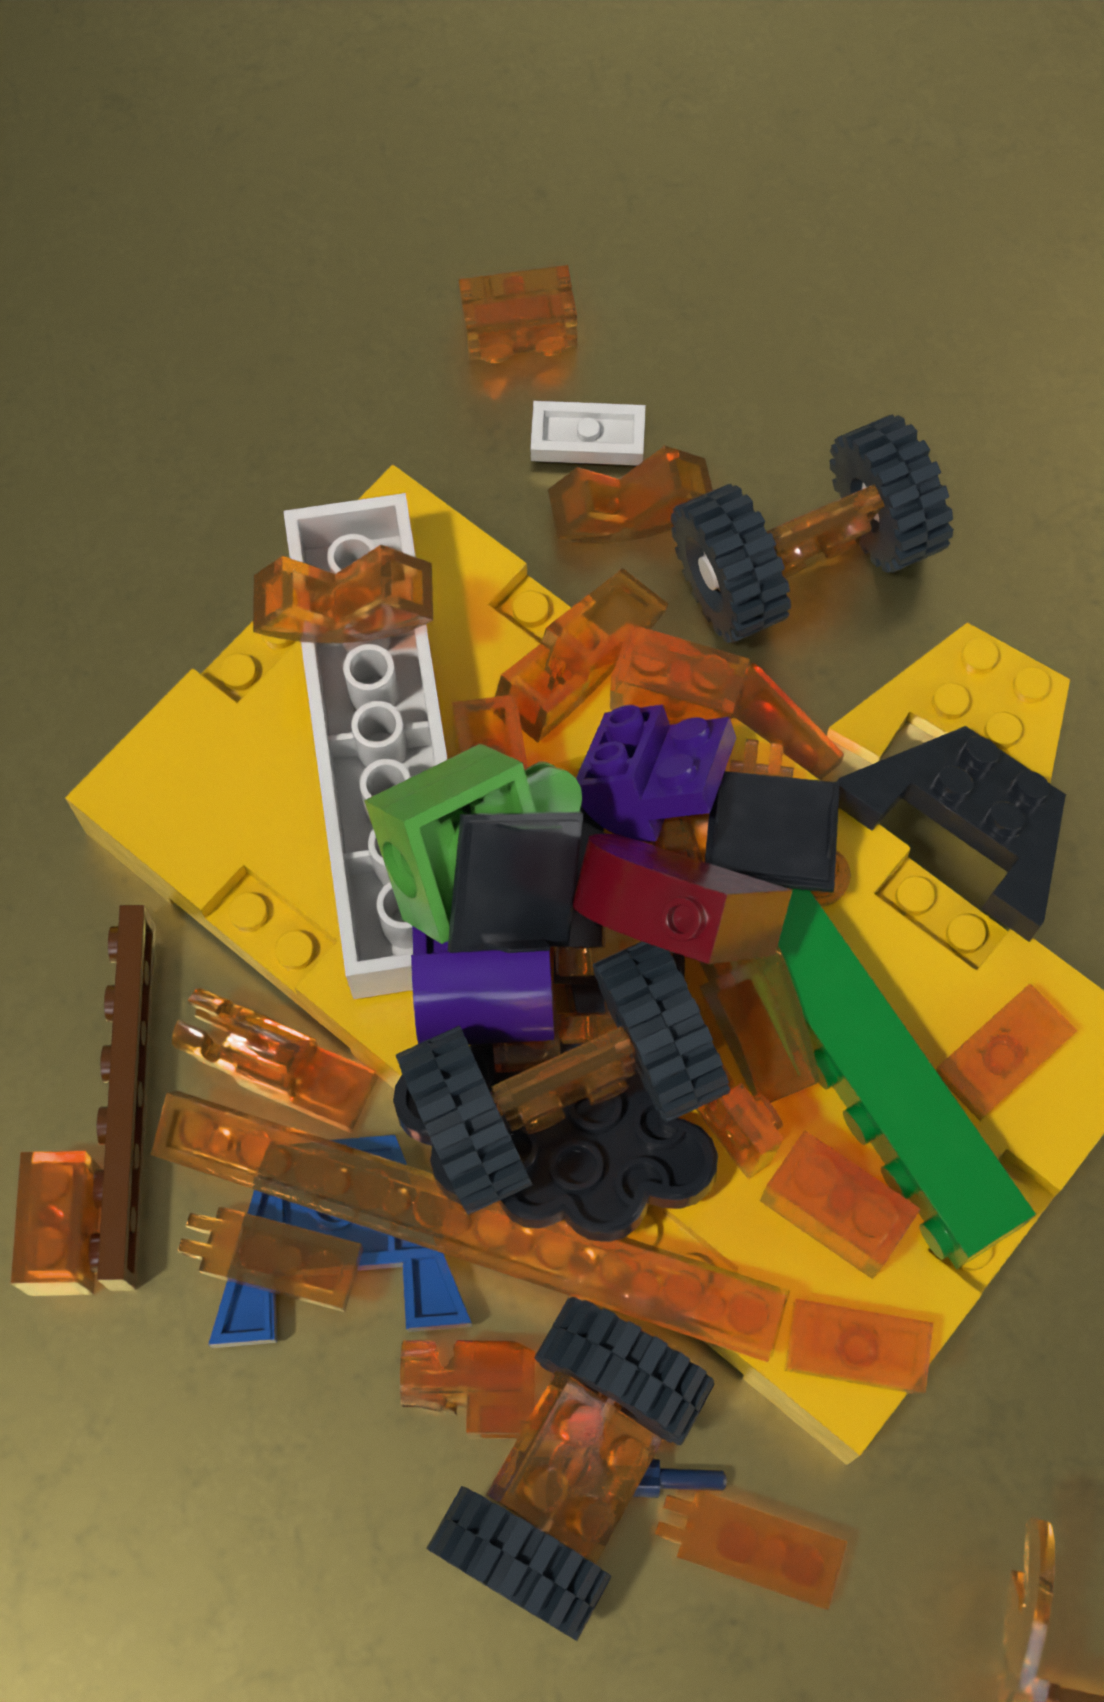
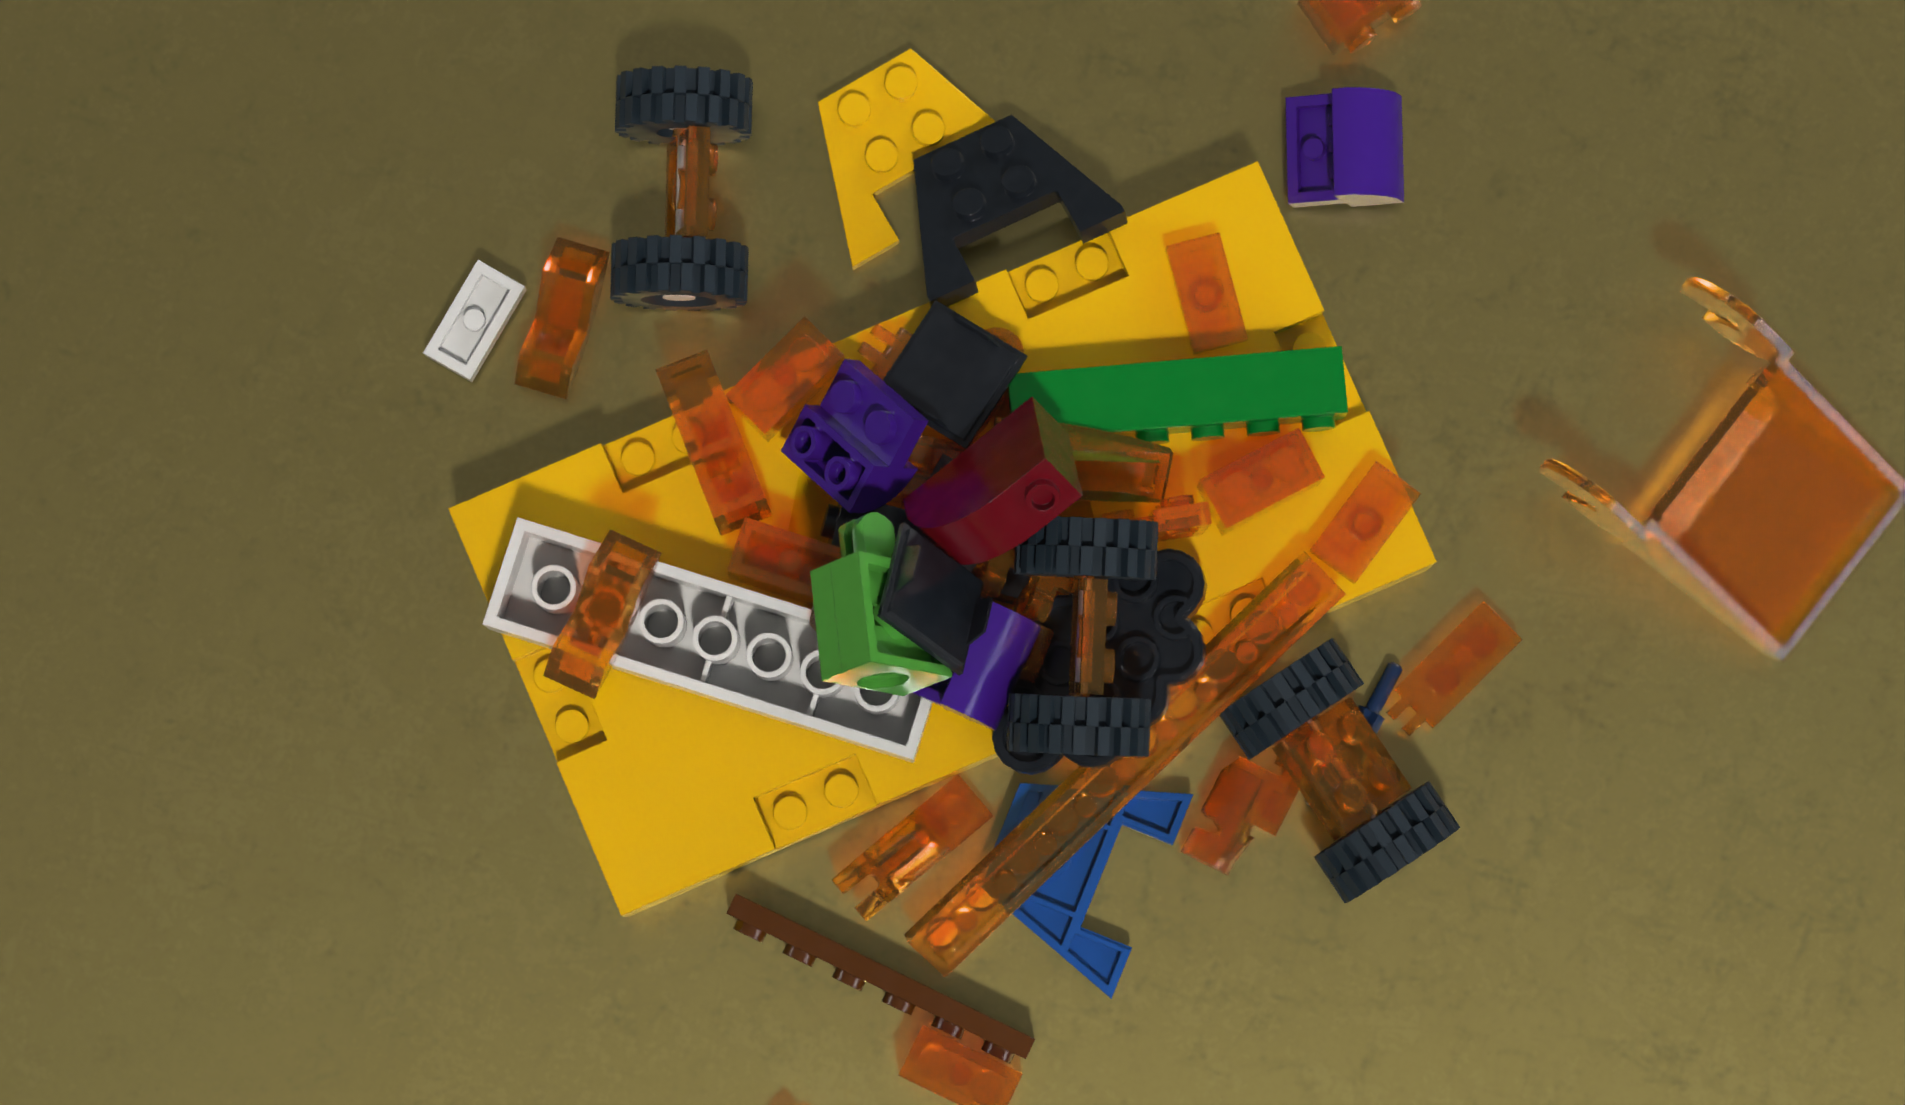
camera: 65 degrees left, 15 degrees up
clear orange hinge [177,1207,364,1312] -> none
clear orange brick [458,265,577,363] -> none
clear orange hinge [700,654,844,781] -> none

